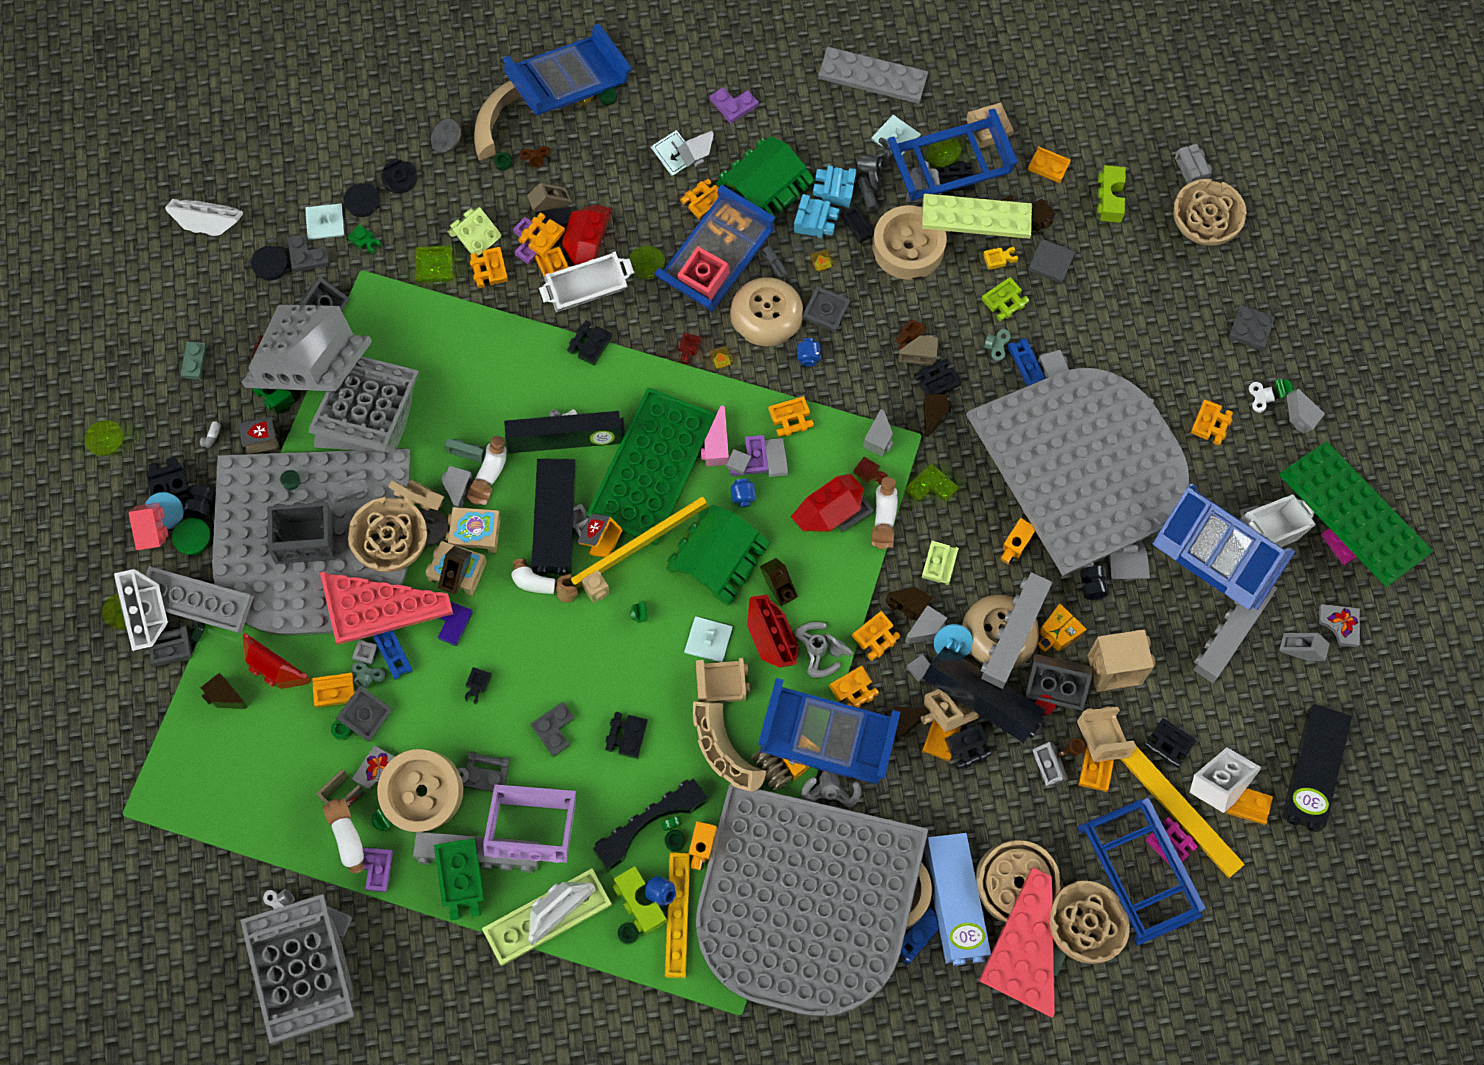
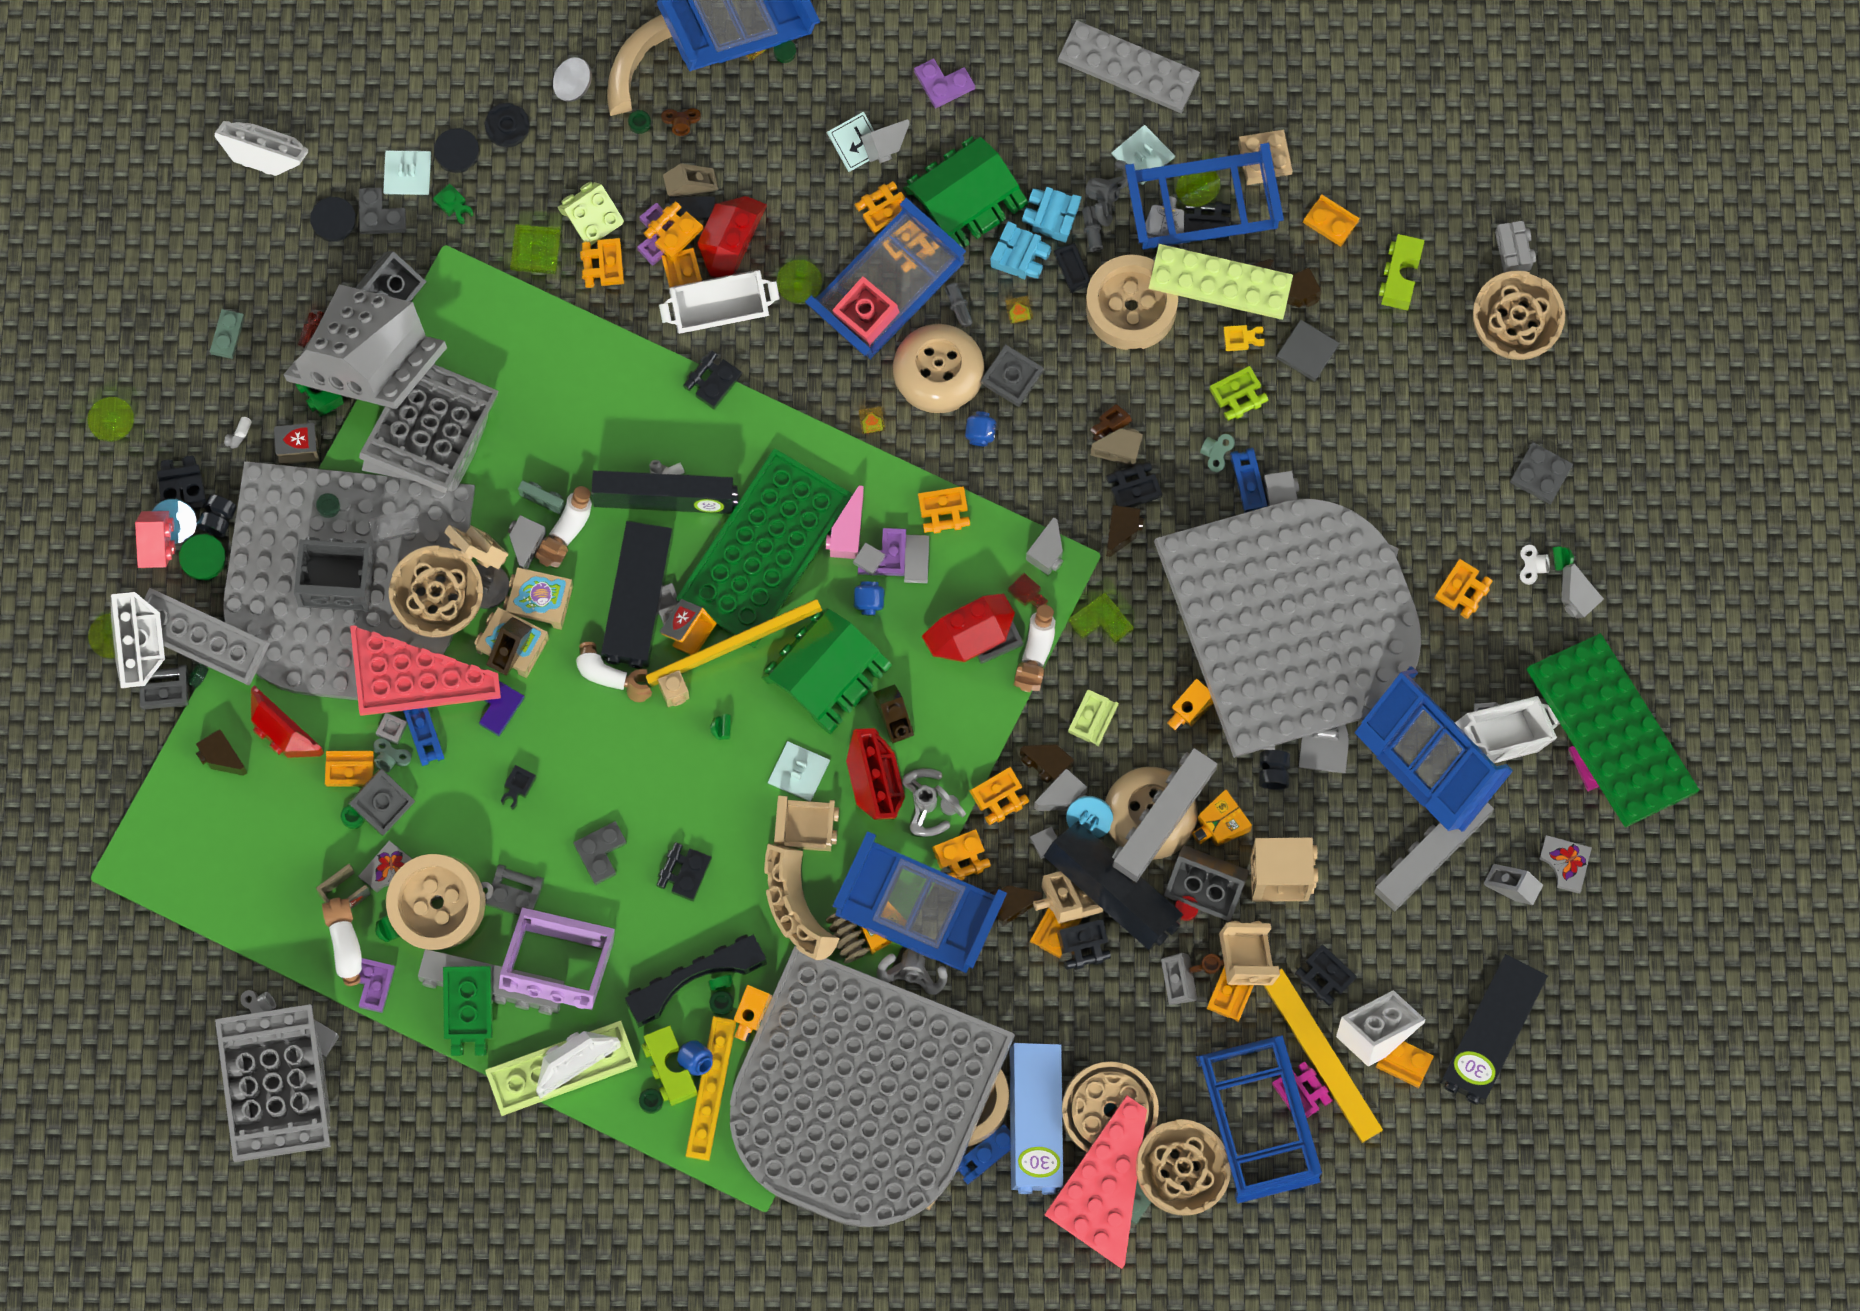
camera: 10 degrees right, 5 degrees up
clear red plate [679,332,702,365] -> none

